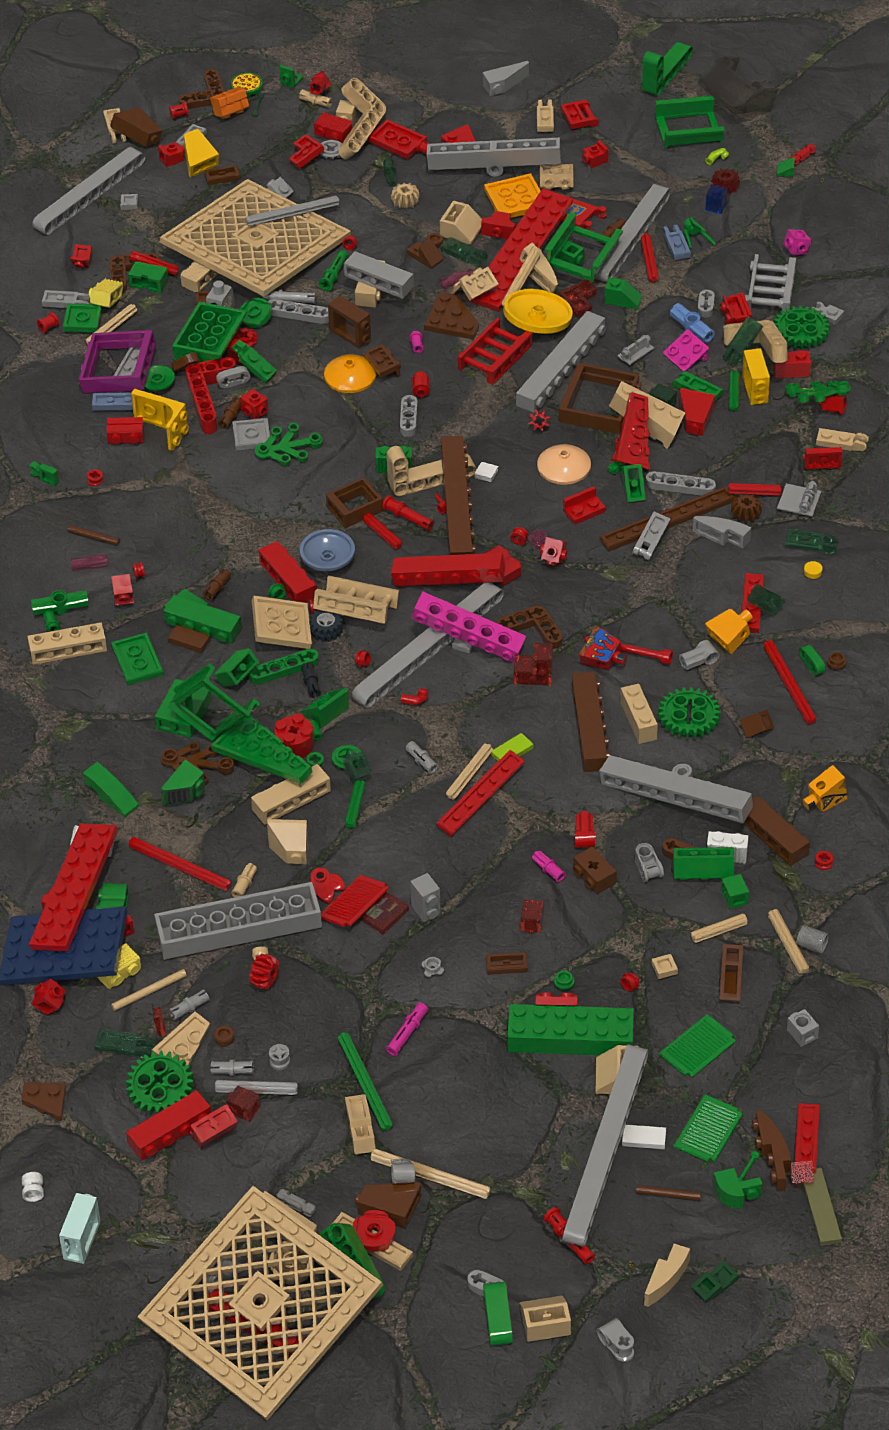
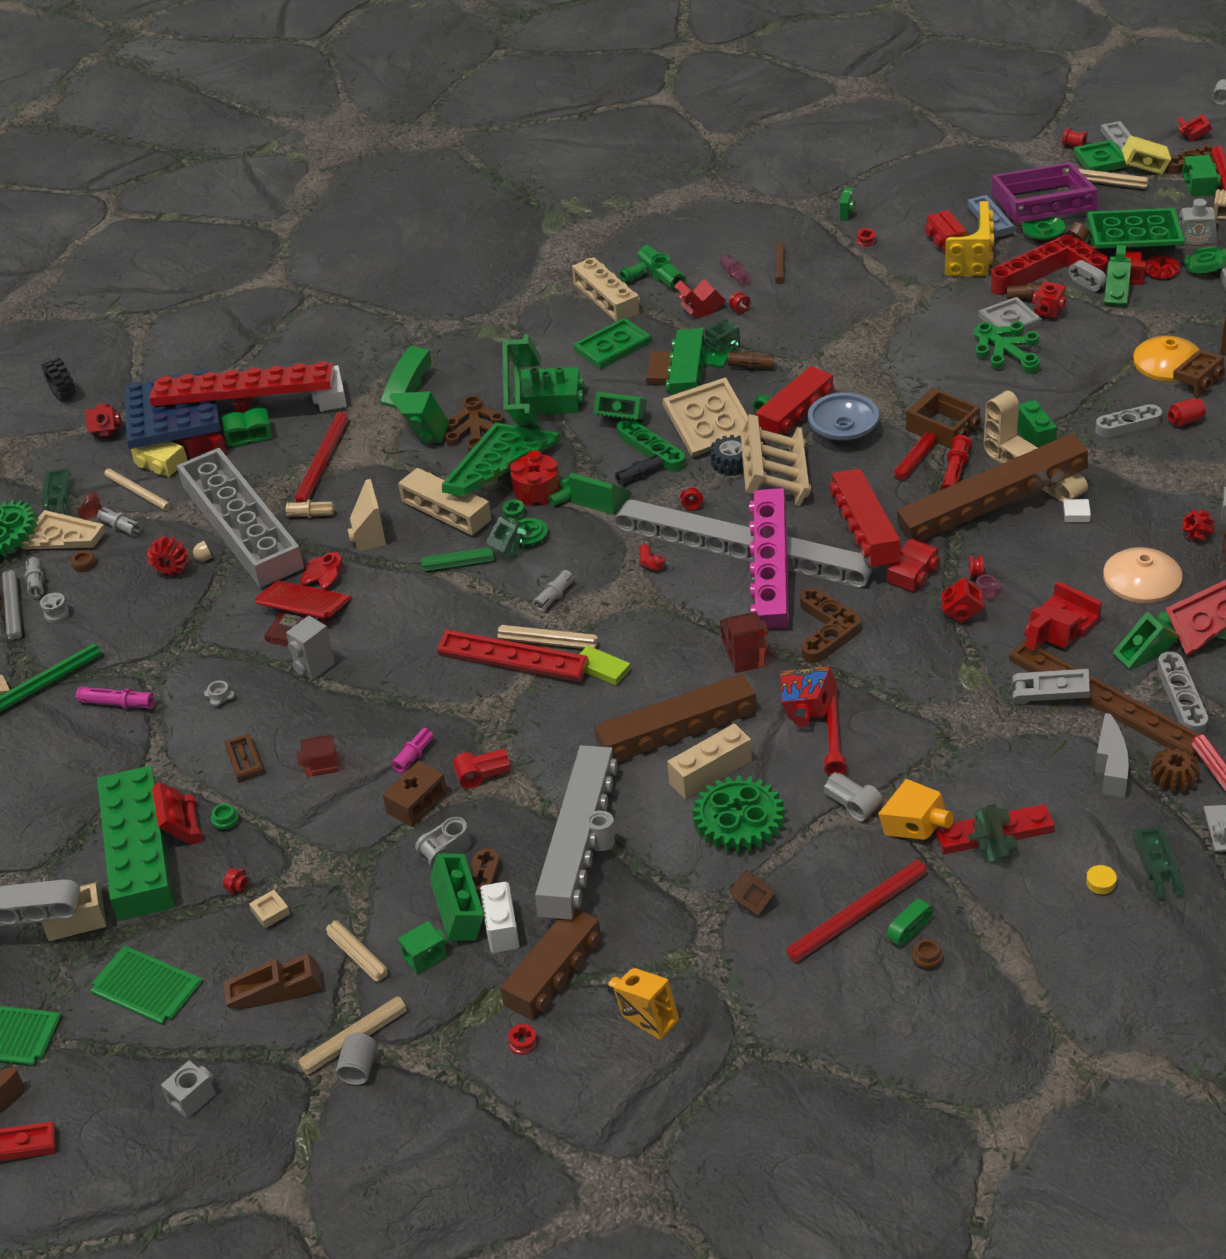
camera: 75 degrees right, 5 degrees down
none -> clear green brick [704,318,740,353]
none -> red brick [1024,606,1081,651]

